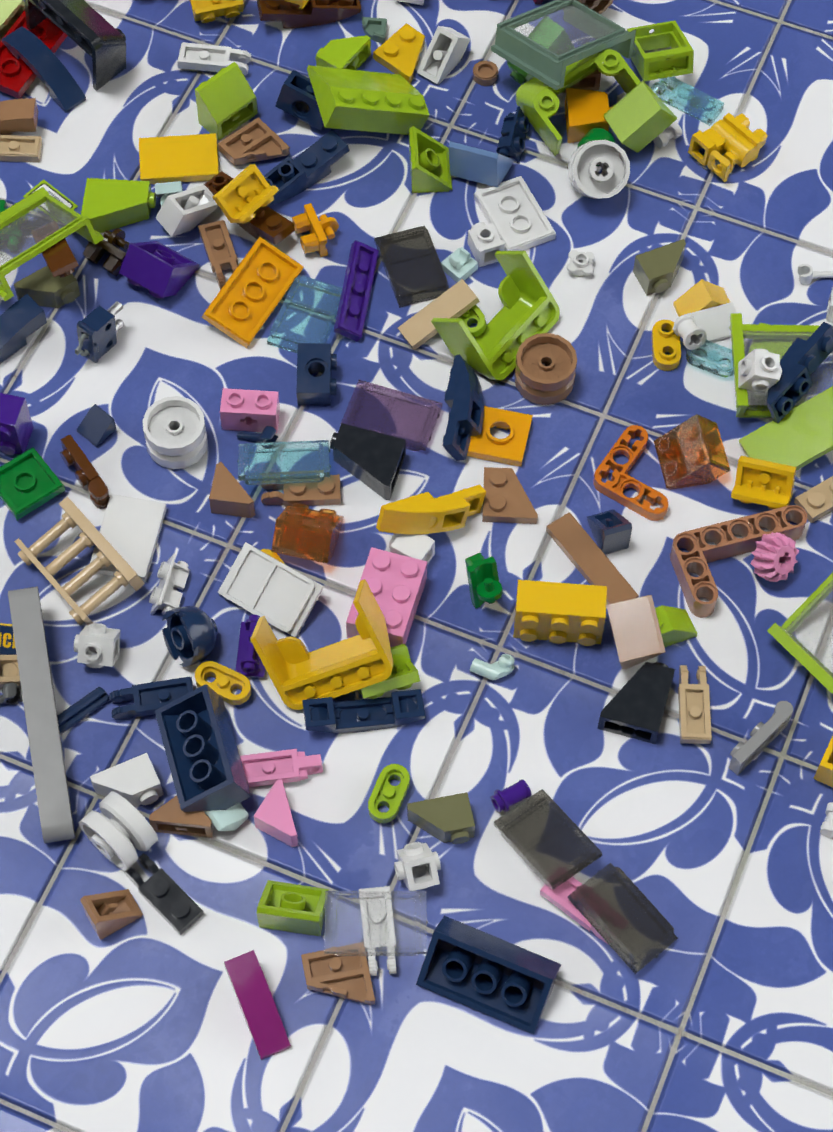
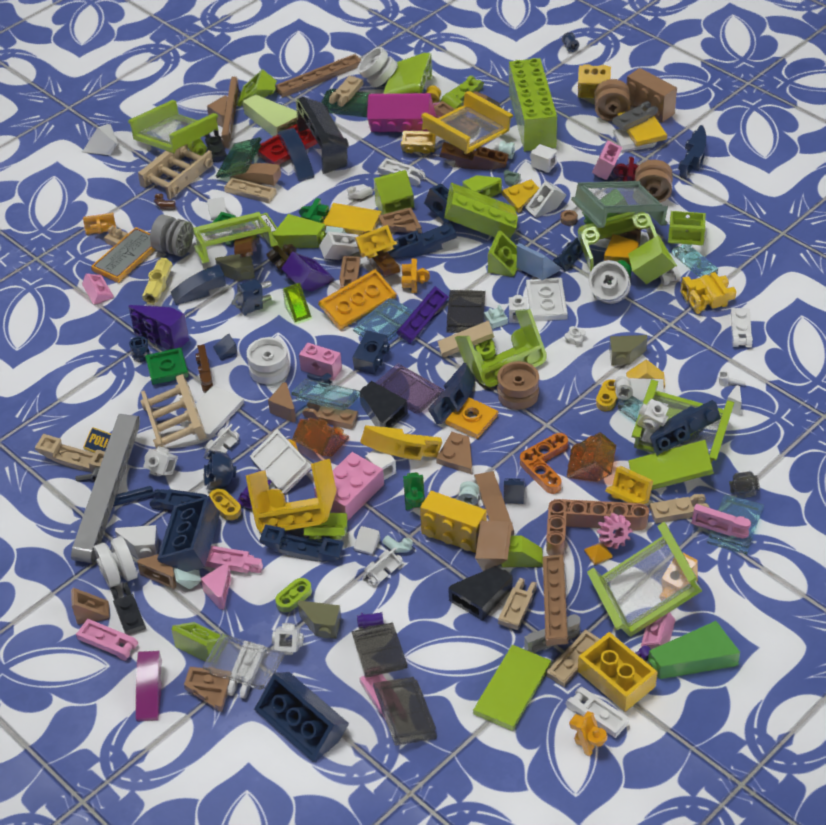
camera: 25 degrees right, 15 degrees down
none -> bright pink plate [76,619,138,661]
none -> clear neon green slope [282,283,311,323]
none -> green hips [299,198,329,223]
none -> white arm [347,186,373,199]
none -> white slope [354,526,380,555]
none -> white hinge [362,547,403,586]
none -> light aqua wheel [458,481,480,505]
none -> lime tile [473,645,551,731]
none -> medium nougat tile [543,555,568,646]
none -> tan tile [546,630,600,687]
none -> light orange slope [584,542,612,565]
none -> white plate [730,308,752,347]

